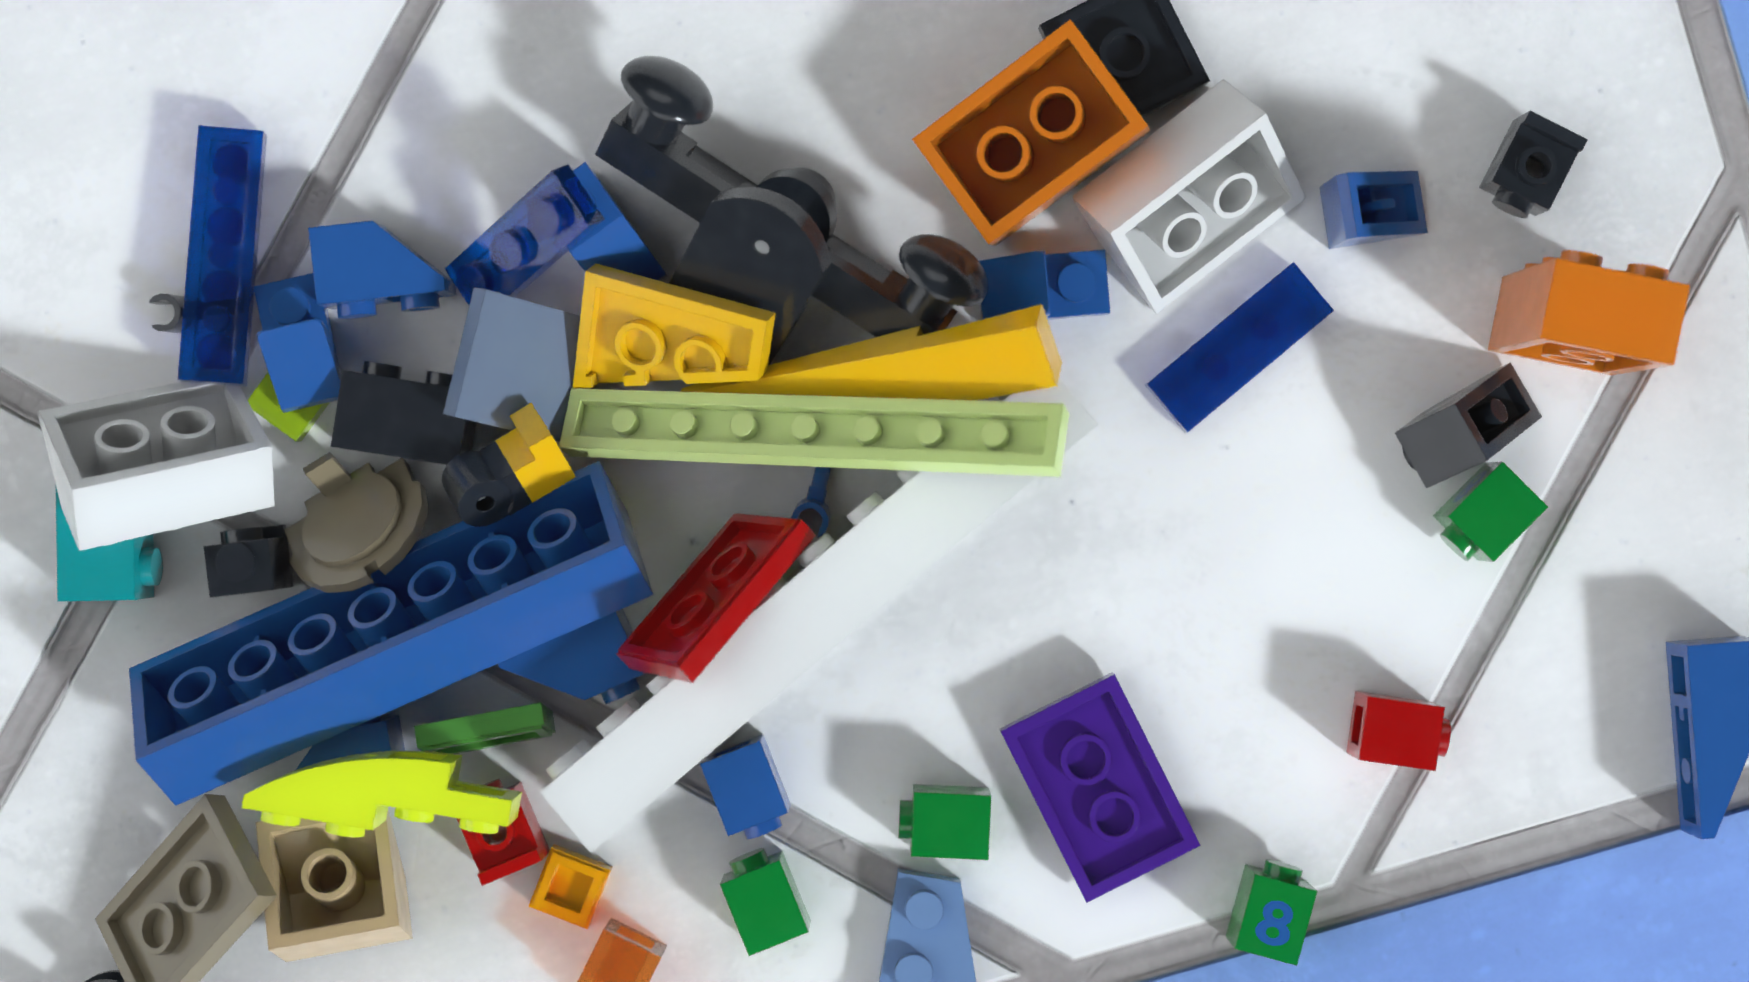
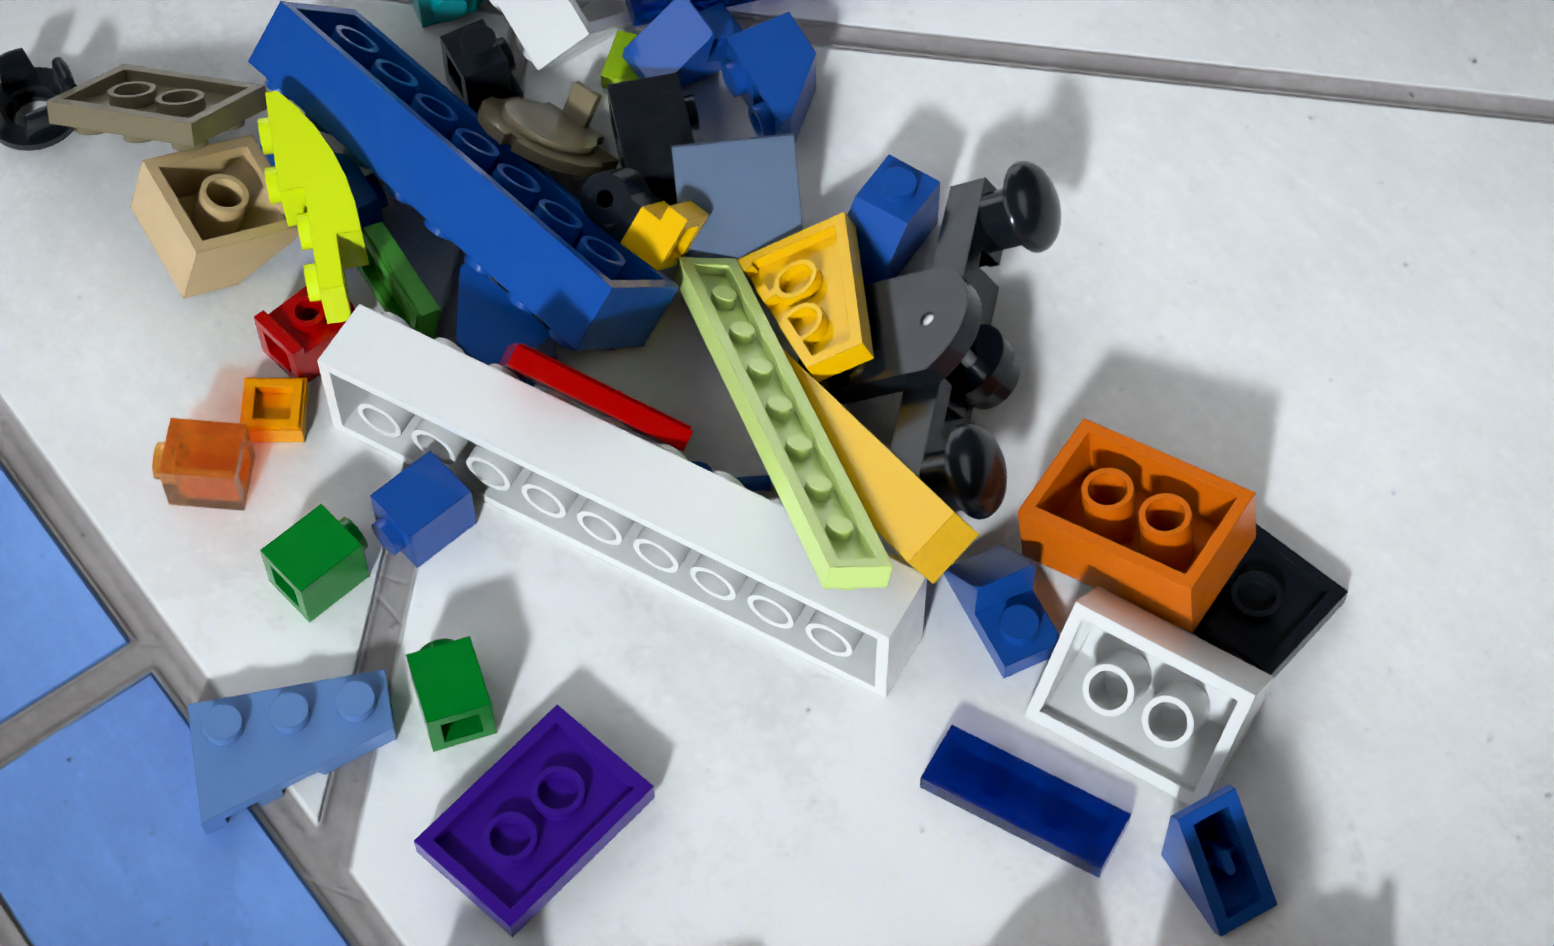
camera: 65 degrees right, 30 degrees down
clear blue plate [445,164,605,306] -> none

